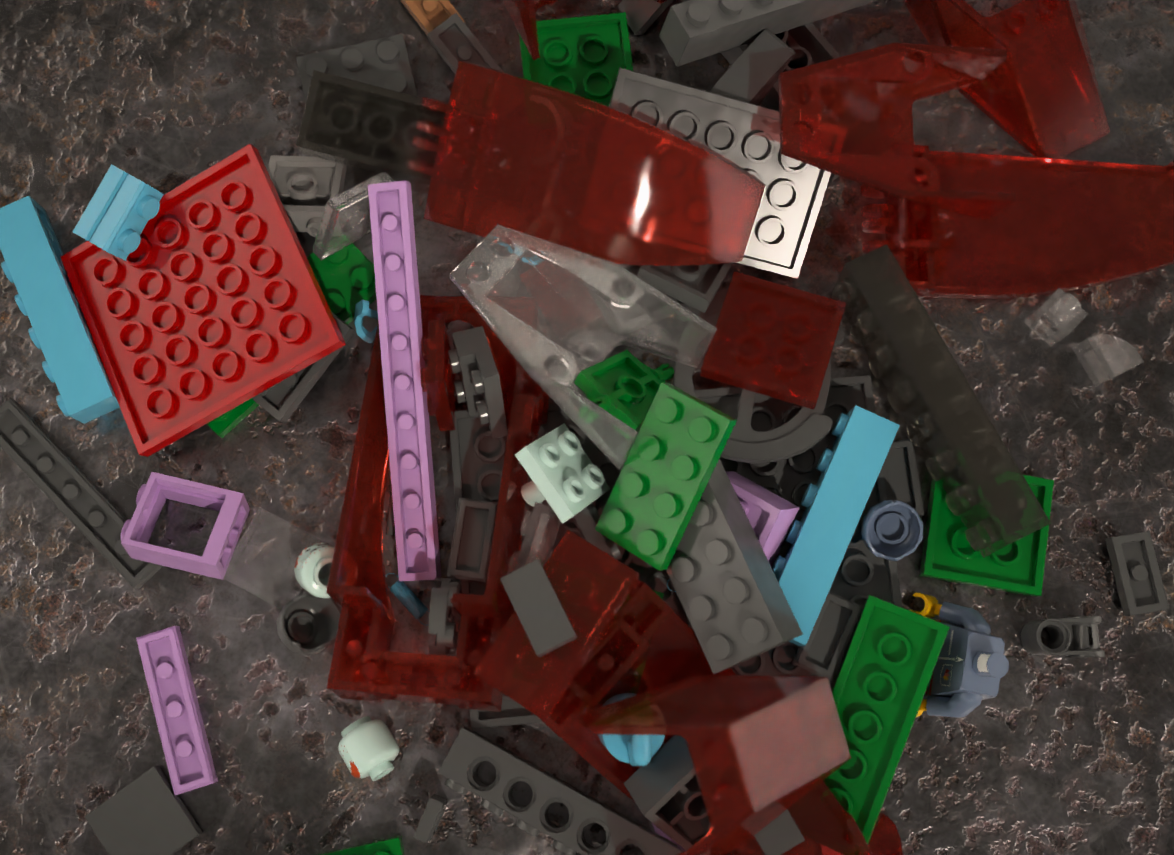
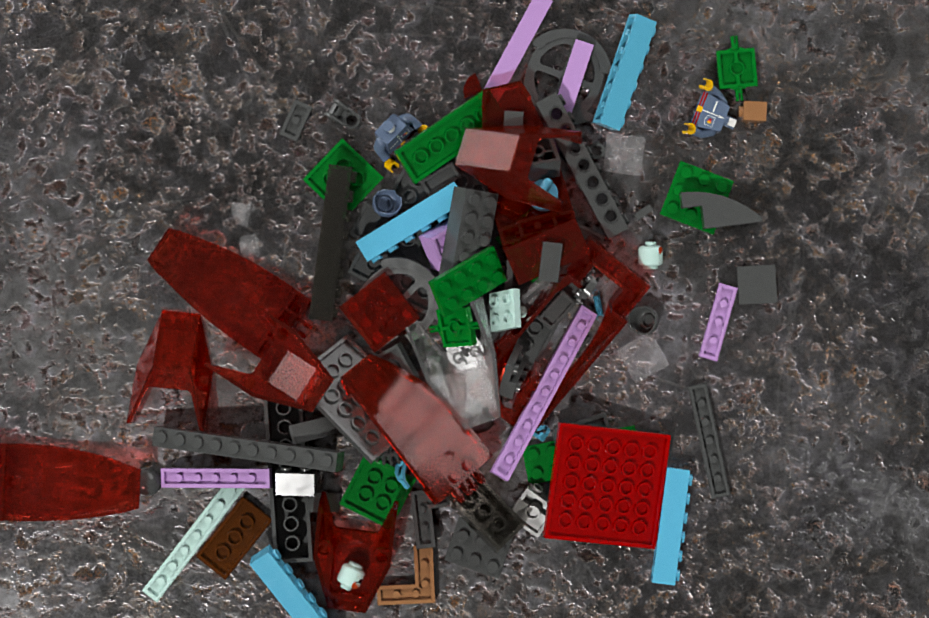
camera: 145 degrees left, 10 degrees up
medium azure brick [73,164,164,261] -> none
lavender window [121,472,250,580] -> none
light aqua head [294,543,353,599] -> none
clear tile [312,172,394,260] -> none

